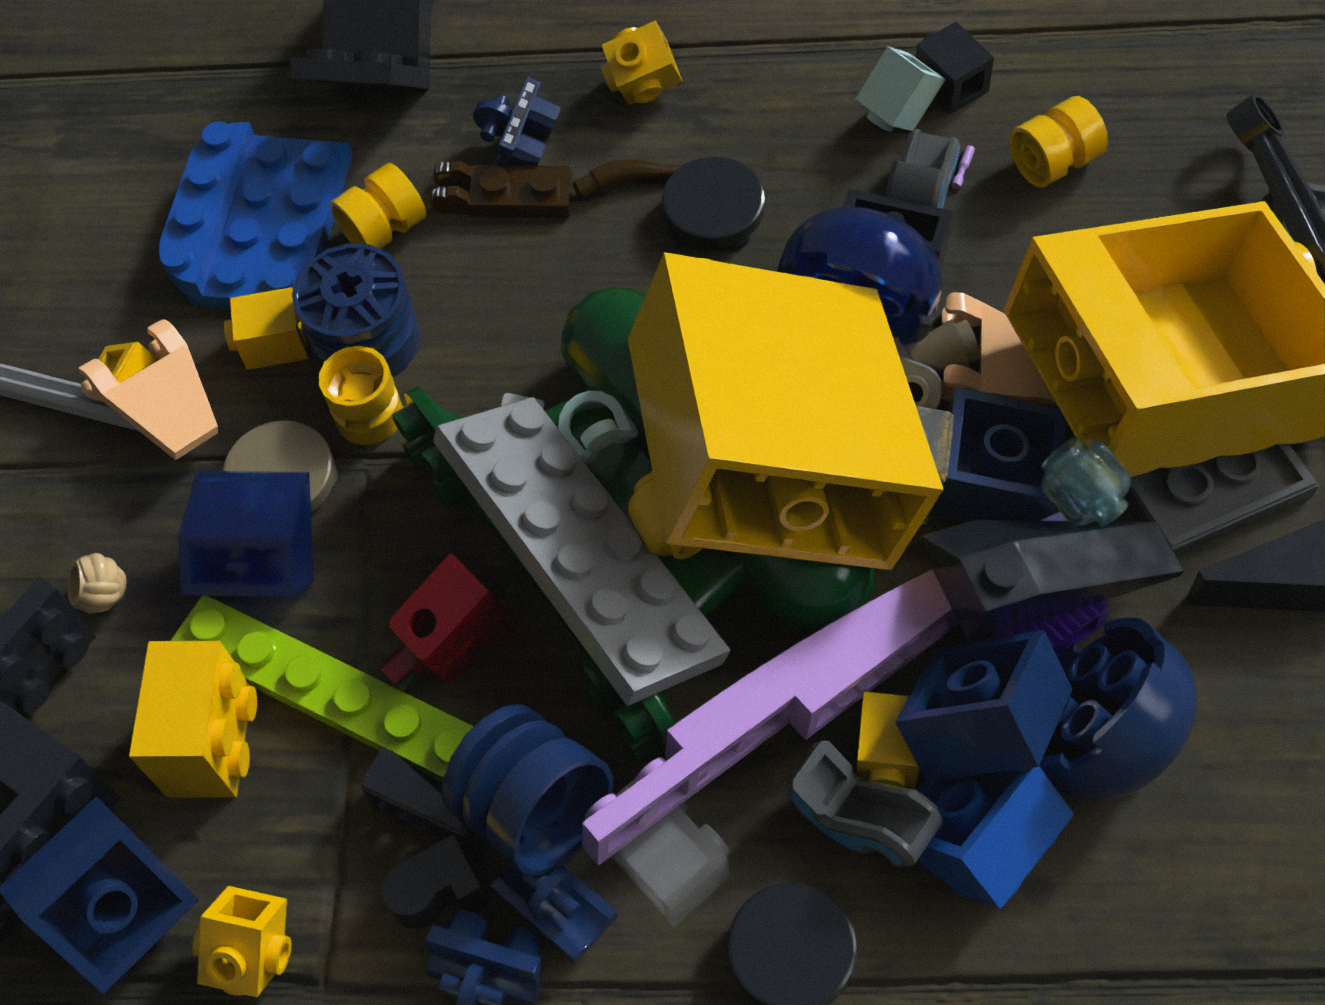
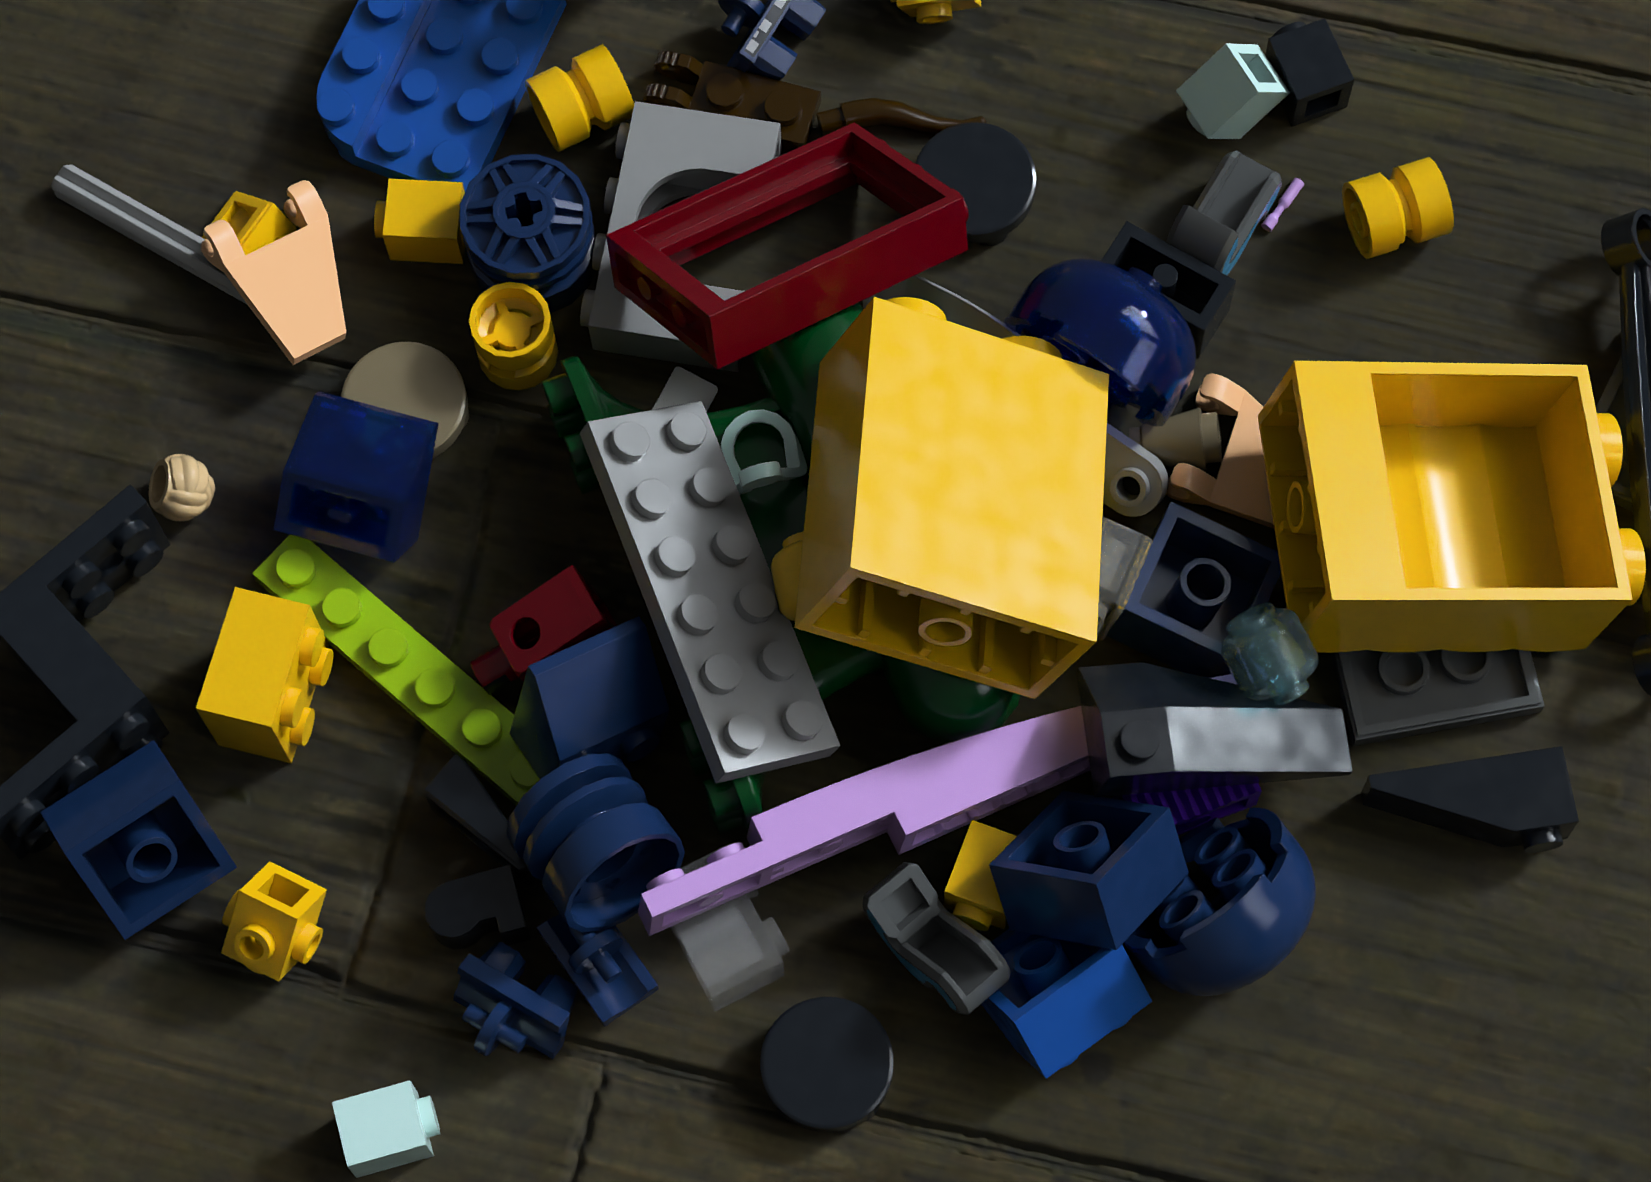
camera: 10 degrees right, 10 degrees up
none -> dark blue slope [510,616,669,779]
none -> light grey arch [580,101,782,372]
none -> dark red door [606,122,969,370]

